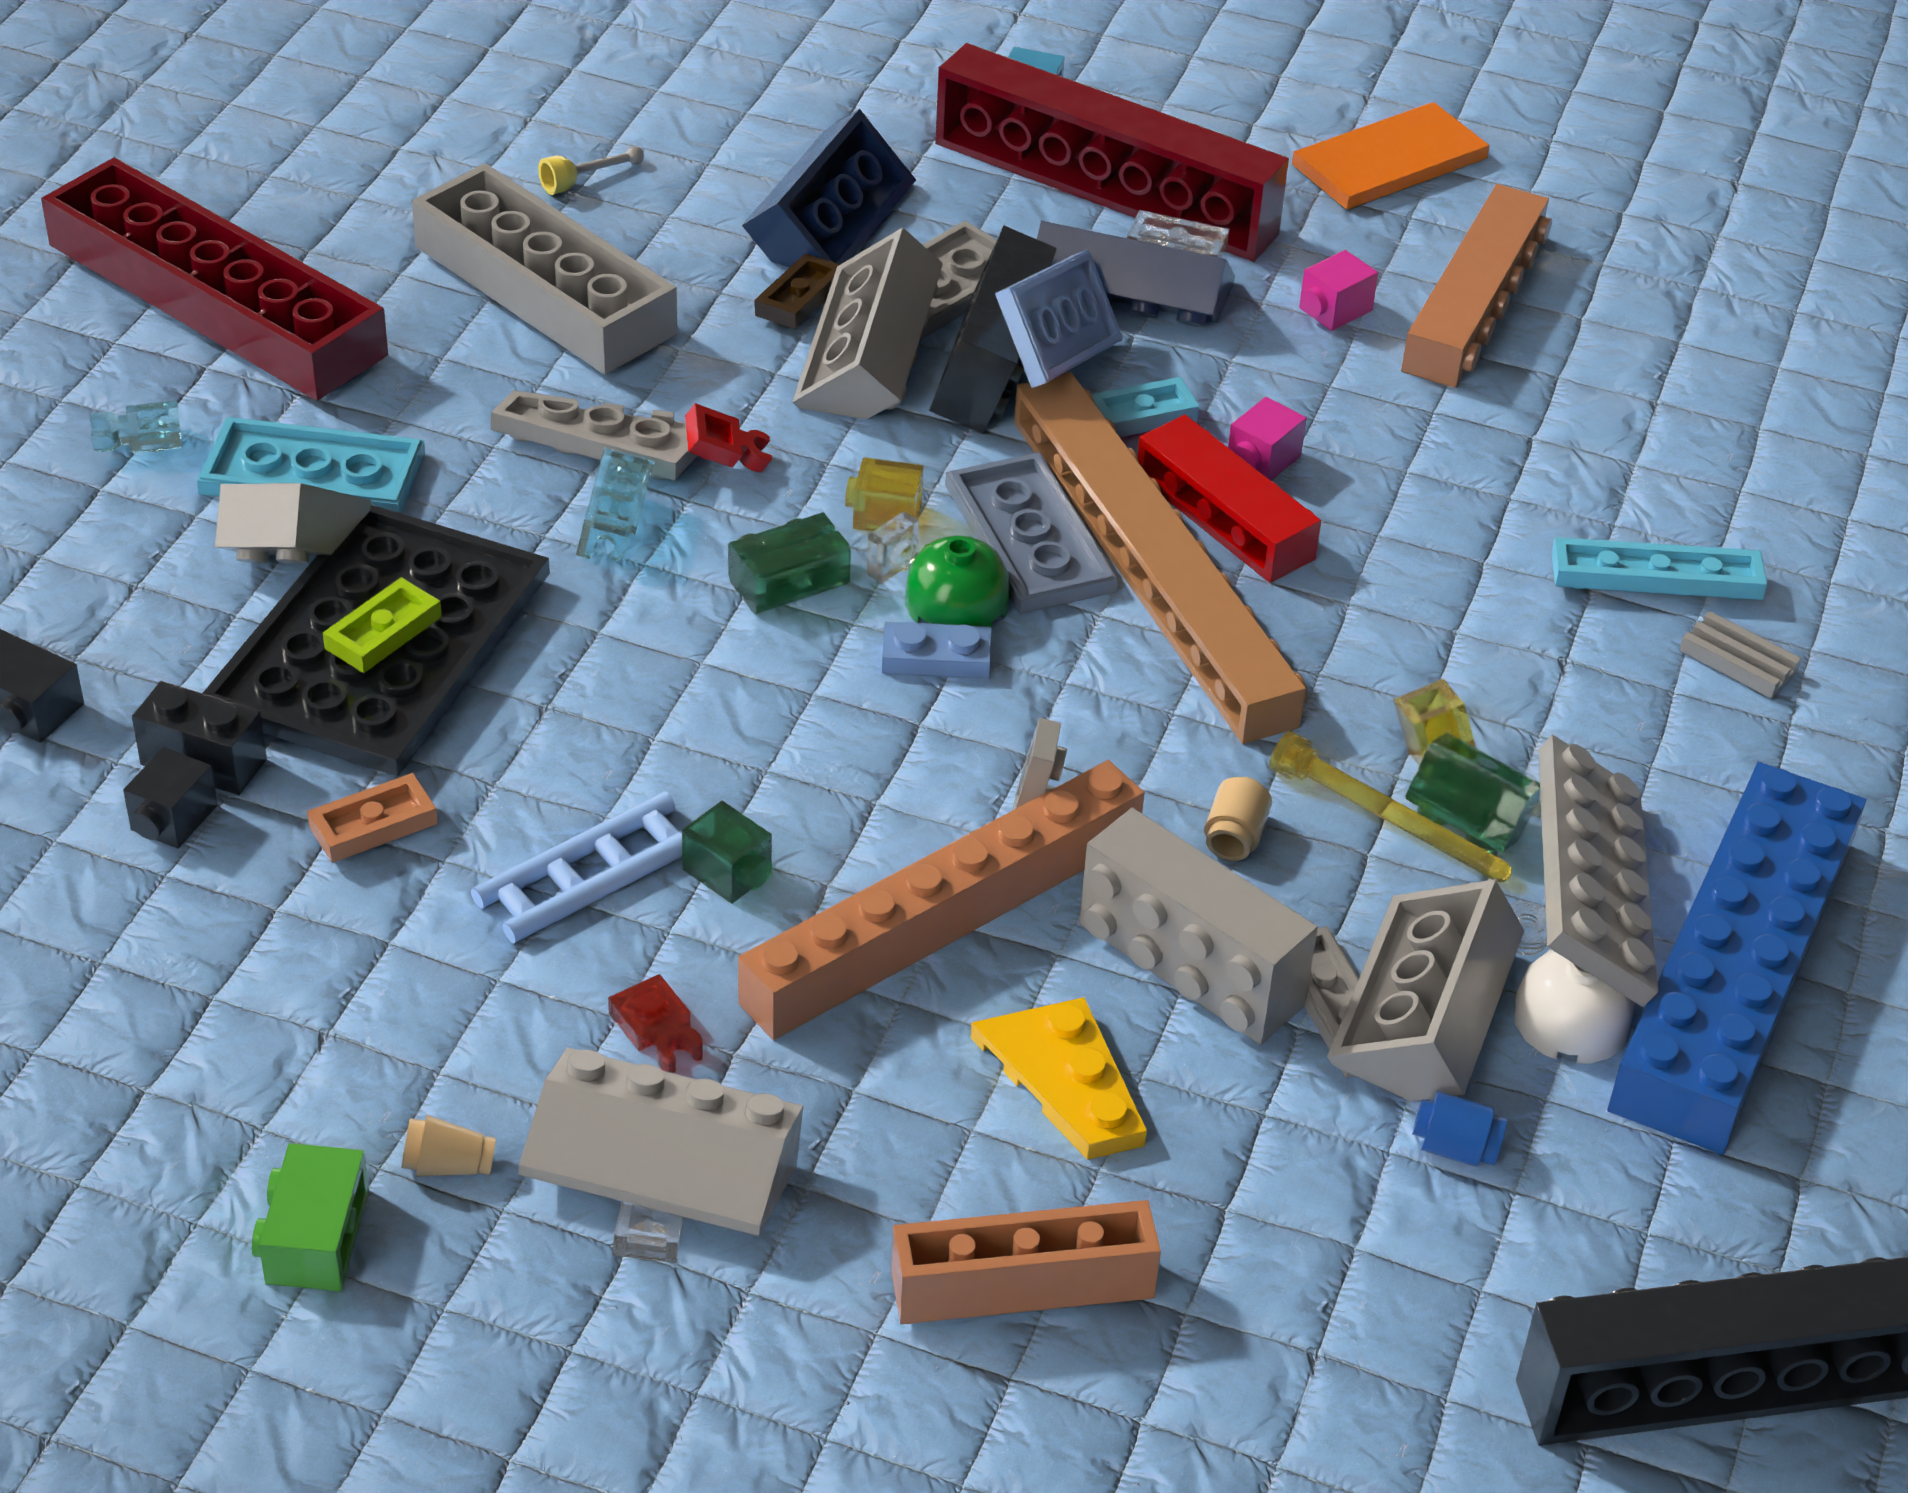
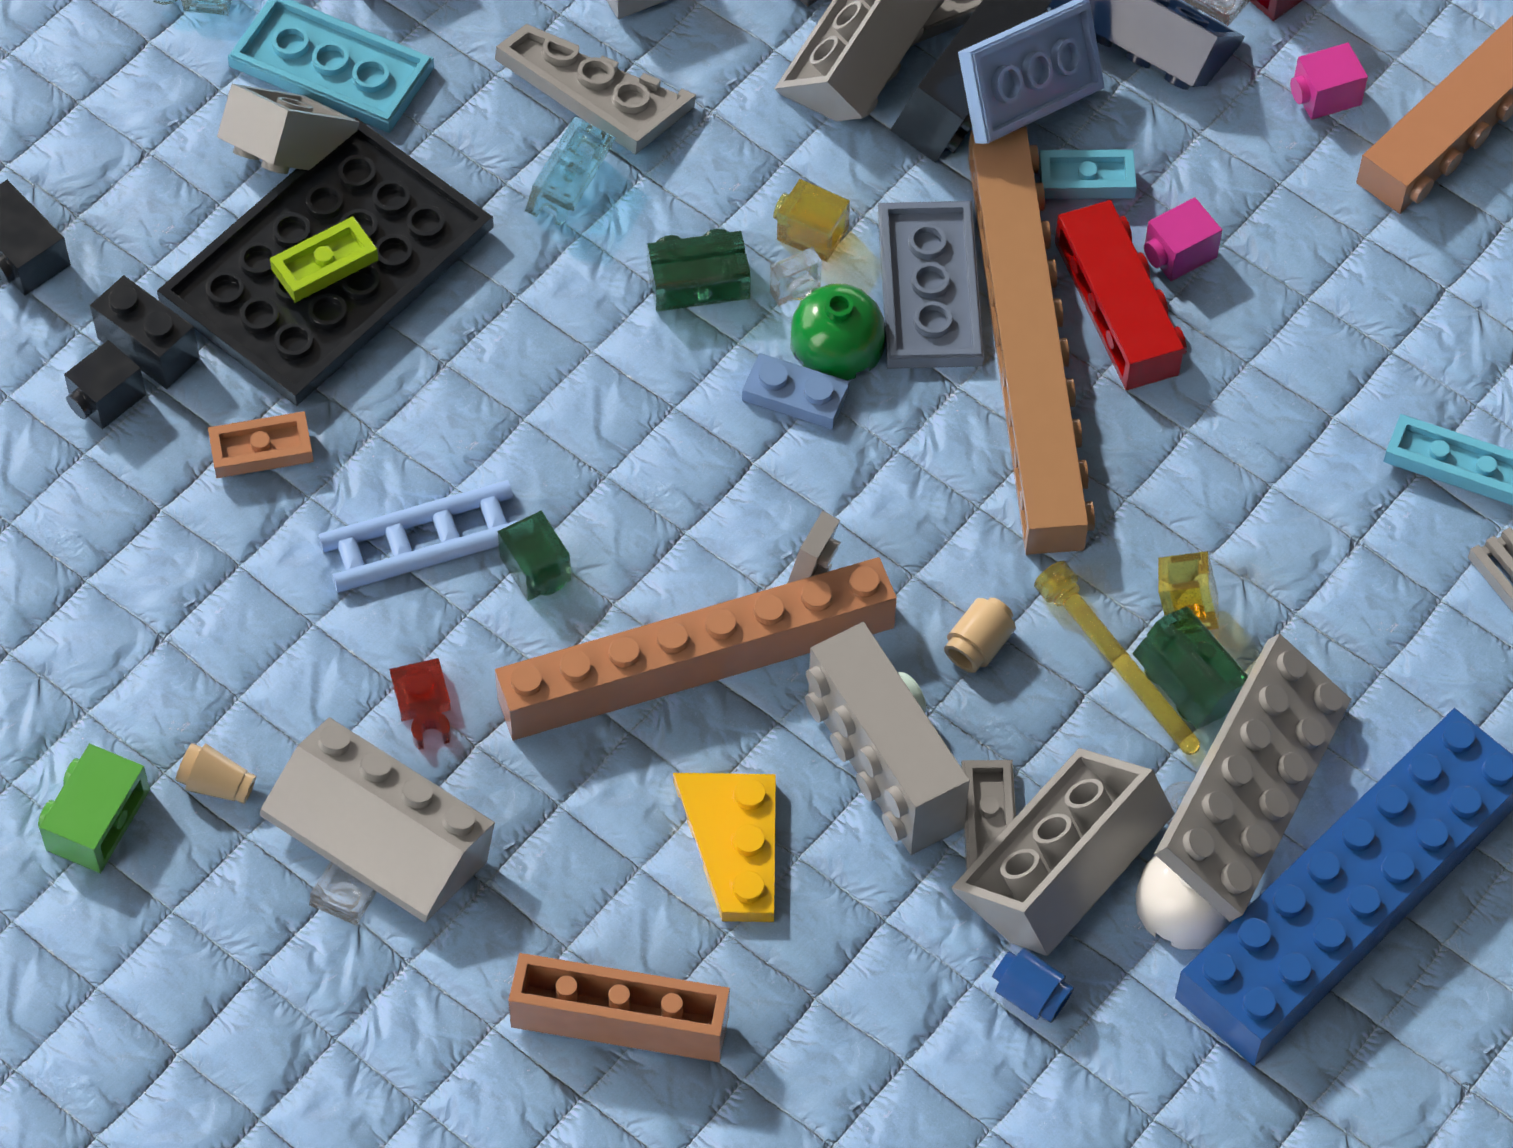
camera: 20 degrees right, 15 degrees up
red plate [685,403,772,472] -> none

